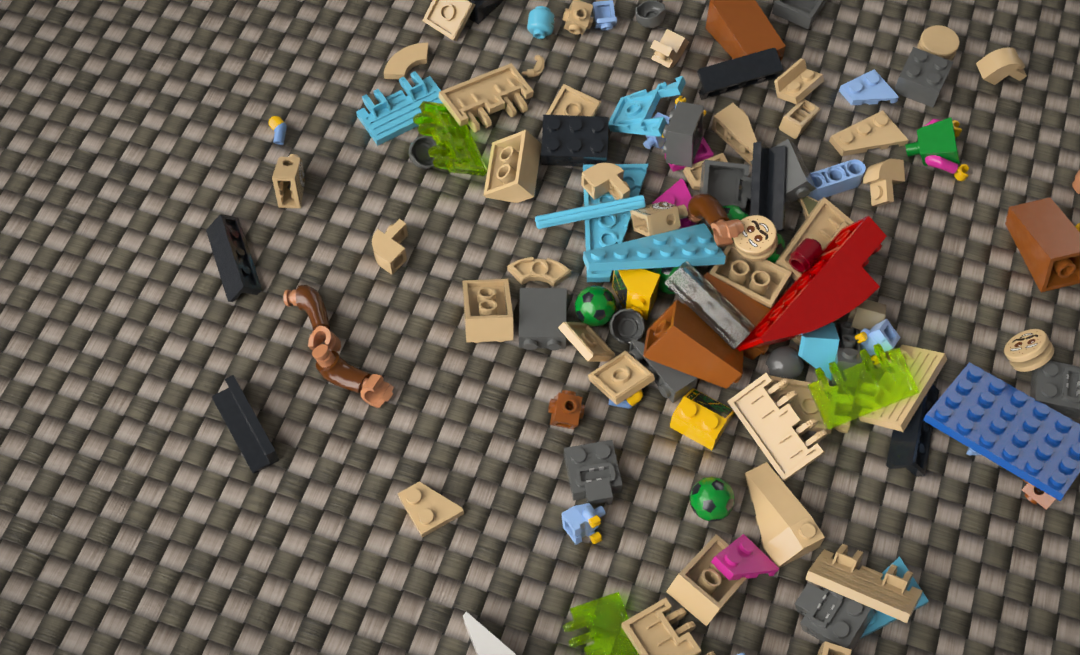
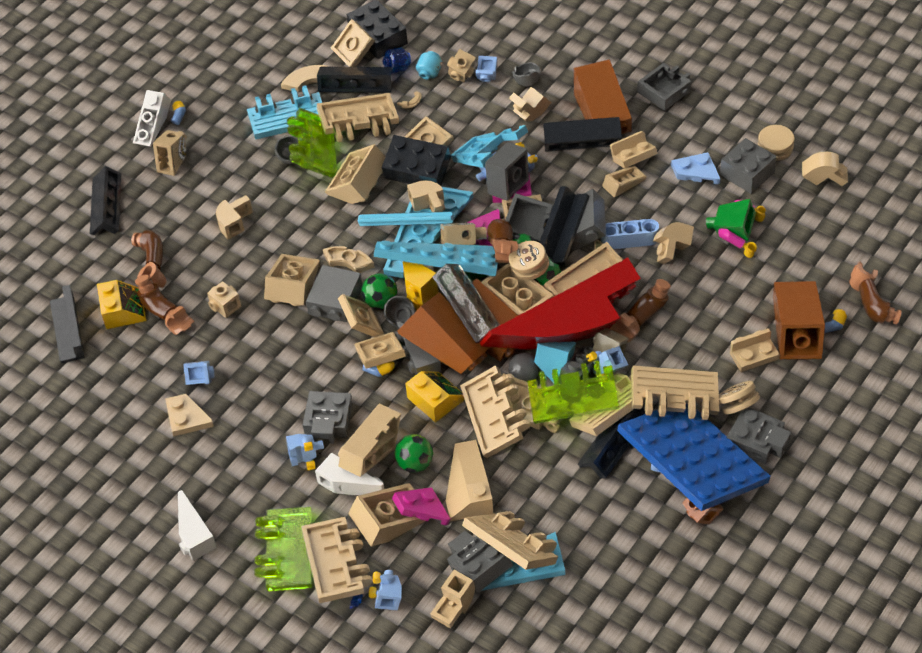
camera: 20 degrees right, 10 degrees down
dark orange brick [548,390,585,429] -> none
tan slope [712,103,757,166] -> none
dark red brick [789,238,823,272] -> none
tan wing [829,110,909,156] -> none
none -> yellow slope [97,280,146,330]
none -> white slope [133,90,171,147]
none -> light blue bracket [183,361,214,385]
none -> tan brick [207,281,241,318]
none -> white slope [315,453,384,495]
none -> black panel [317,66,393,93]
none -> tan wedge [338,403,401,477]
none -> clear blue head [382,48,411,73]
none -> piece [610,279,671,343]
none -> tan hinge [631,366,719,420]
none -> tan bracket [730,329,780,372]

